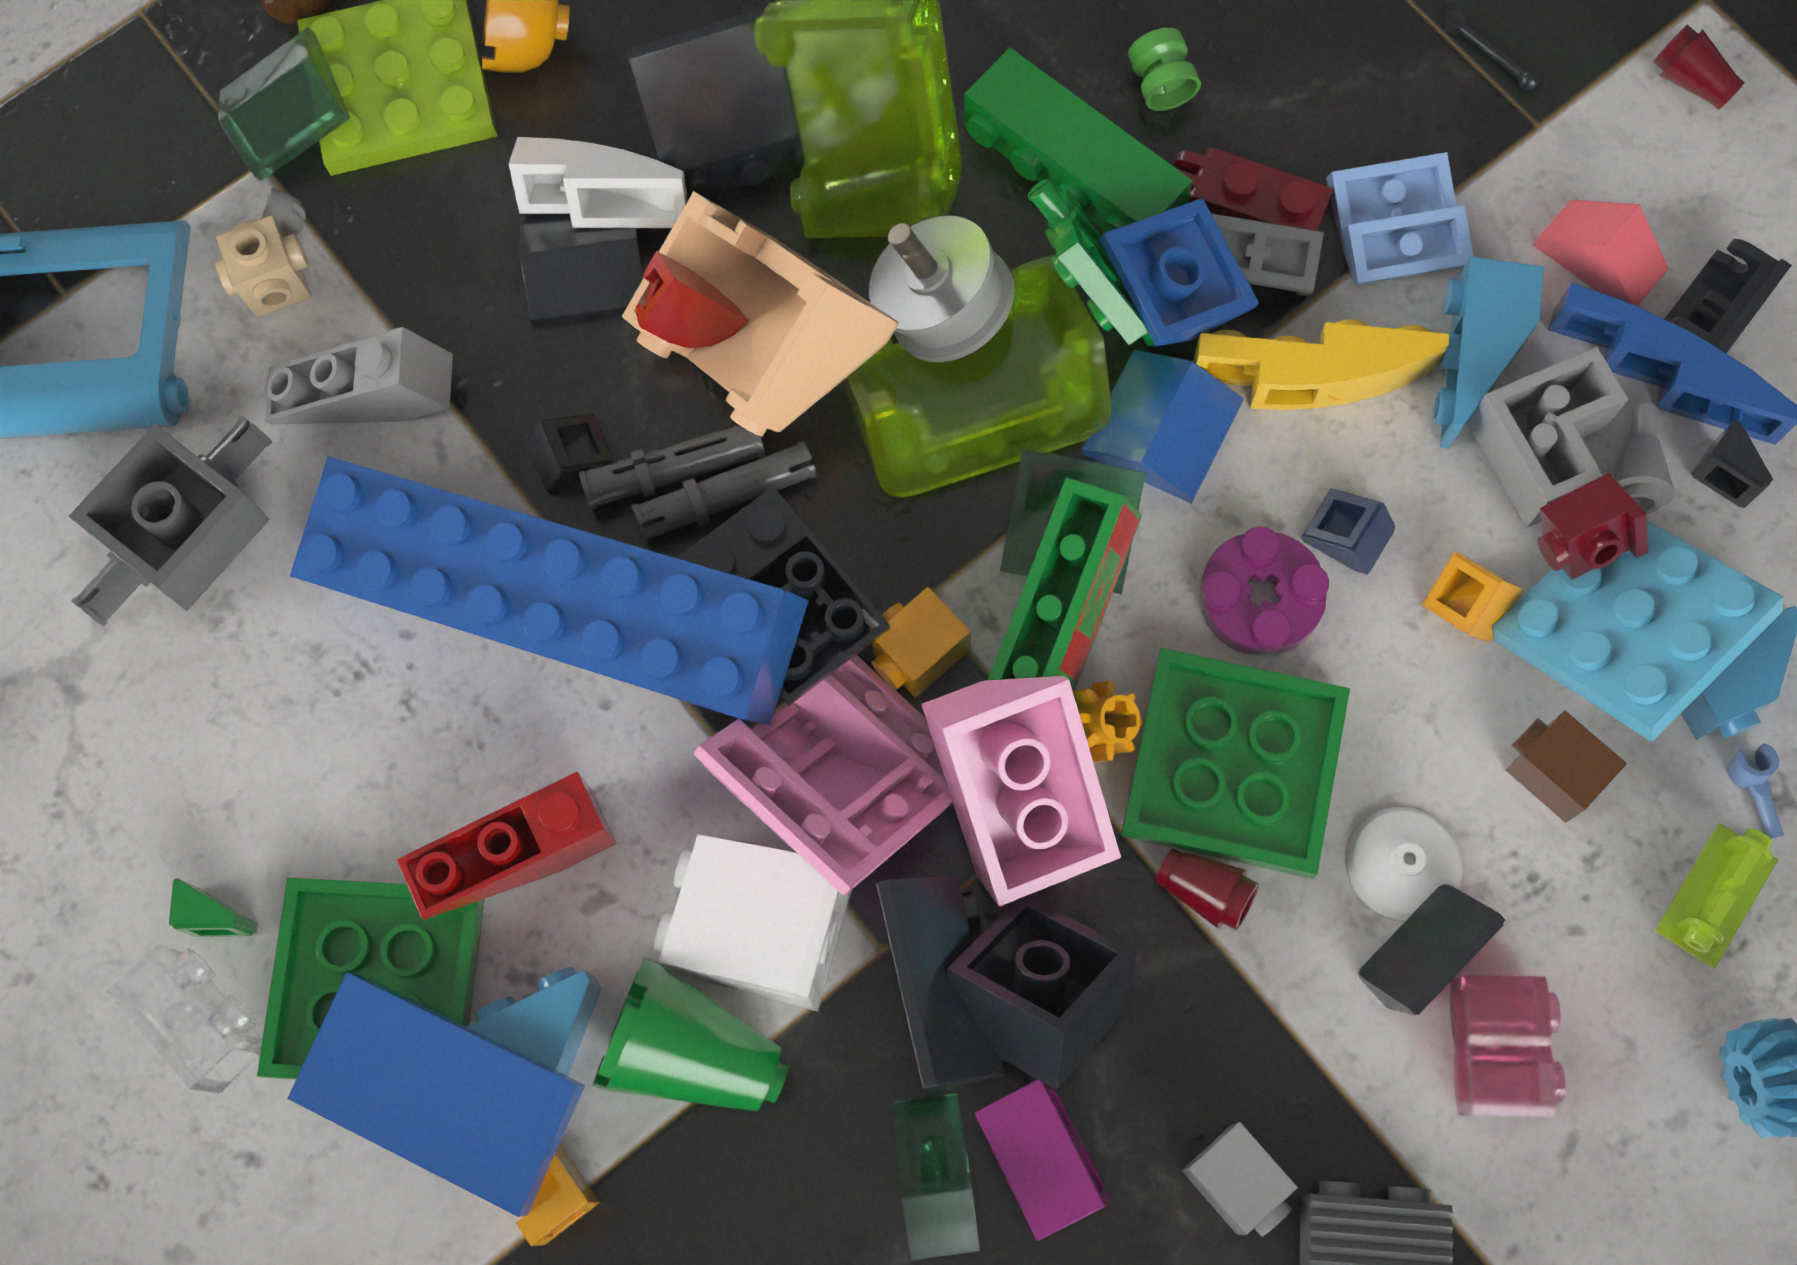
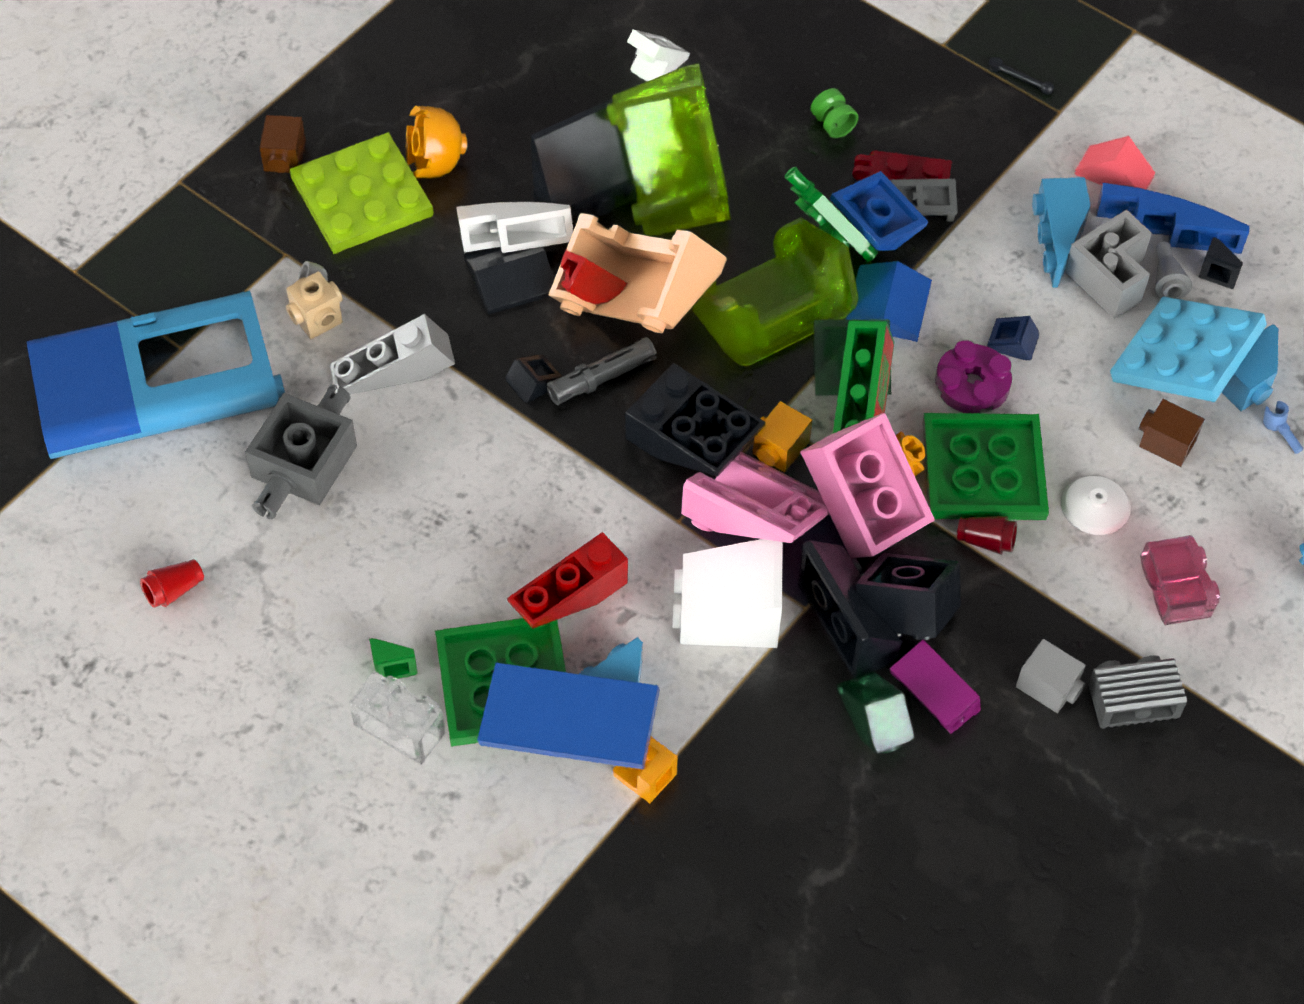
camera: 20 degrees left, 15 degrees down
clear green slope [218,27,350,181] -> none
blue brick [290,456,809,725] -> none
green cone [592,957,789,1112] -> none
dark grey pin [632,441,817,542] -> none
light grey wheel [869,216,1015,362] -> none
green brick [964,47,1193,234] -> none
yellow slope [1193,319,1449,410] -> none
light blue slope [1326,152,1474,286] -> none
black slope [1358,884,1506,1016] -> none
light orange slope [1422,551,1524,642] -> none
dark red brick [1537,472,1648,580] -> none
dark red cone [1652,24,1745,110] -> none
lime hinge [1654,823,1779,969] -> none
black hinge [1665,238,1792,354] -> none

